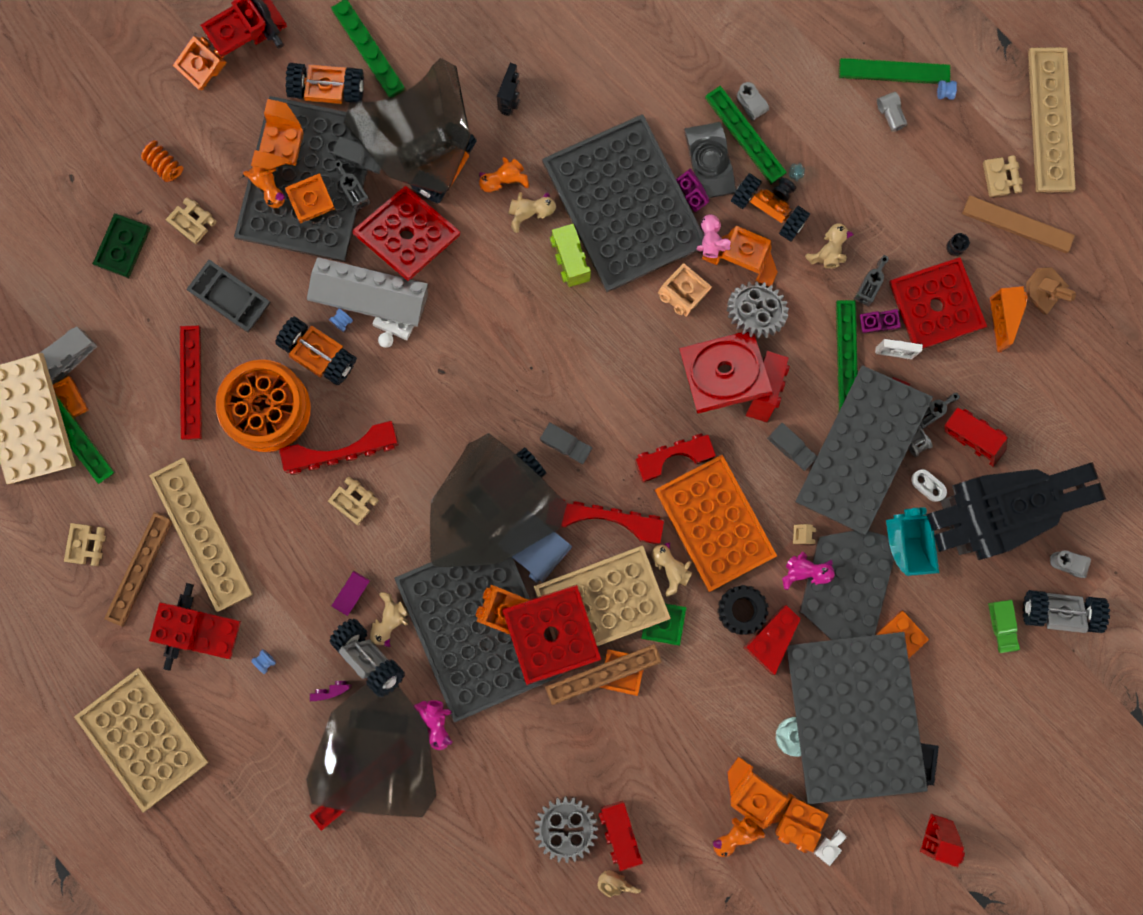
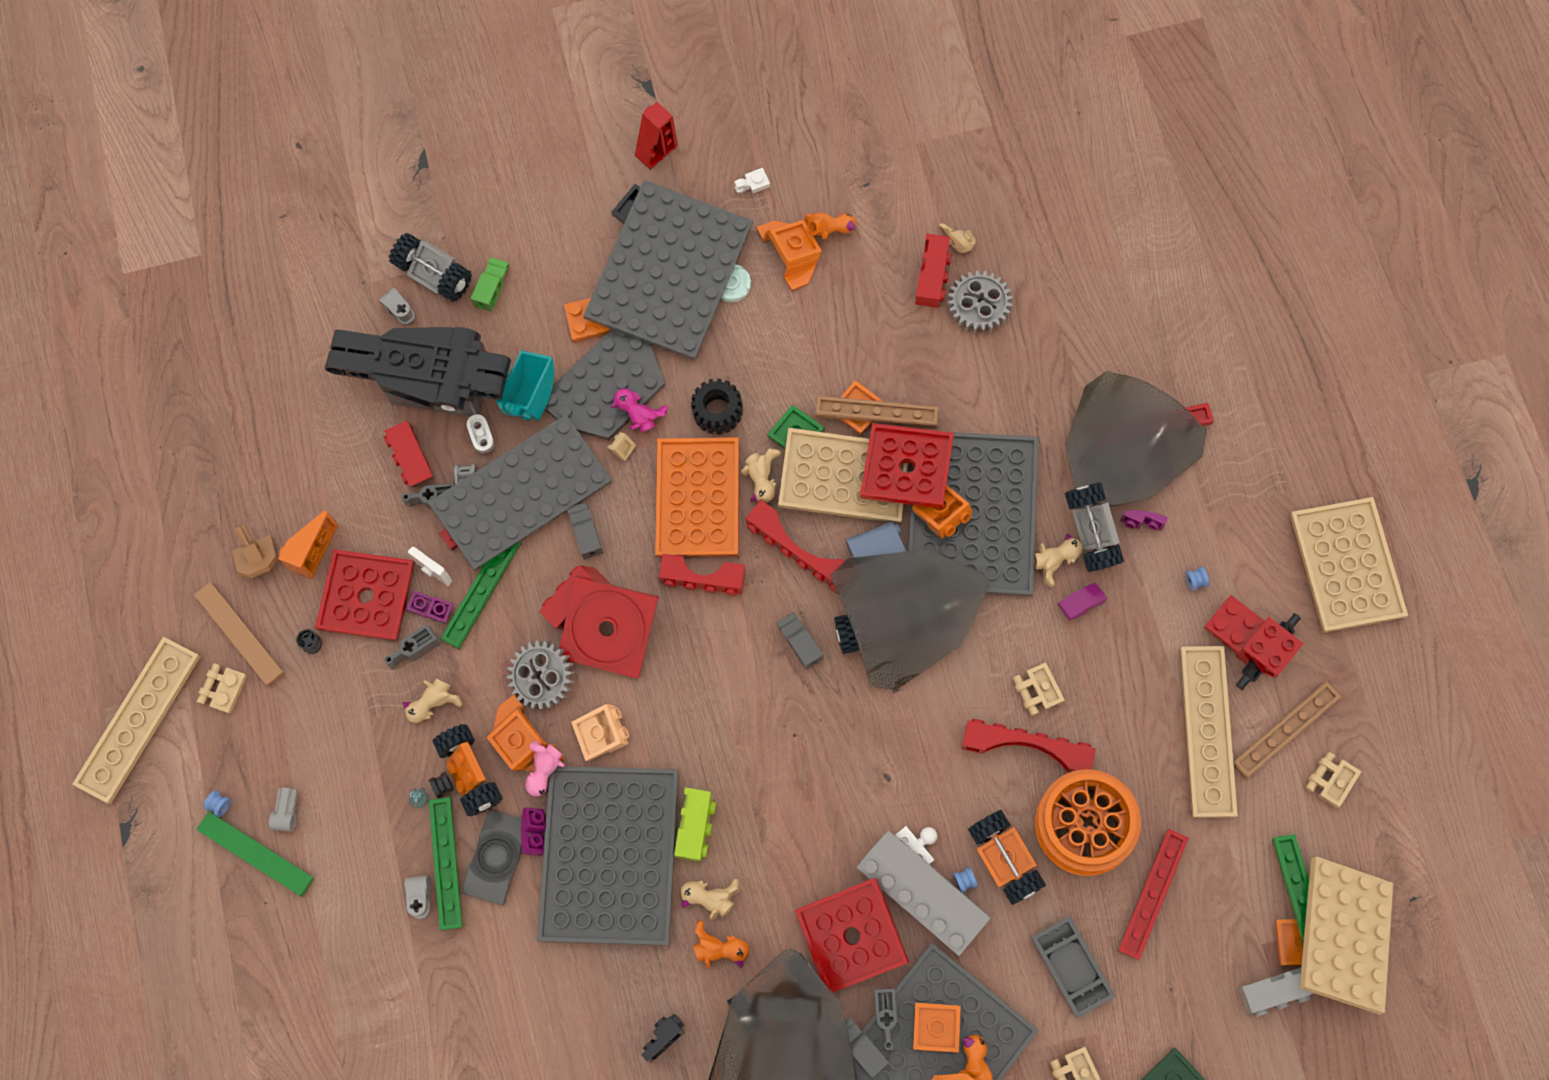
camera: 140 degrees left, 10 degrees down
dark pink animal [412,700,453,750] -> none
red wedge [743,605,800,675] -> none
orange plate [775,796,829,853] -> none

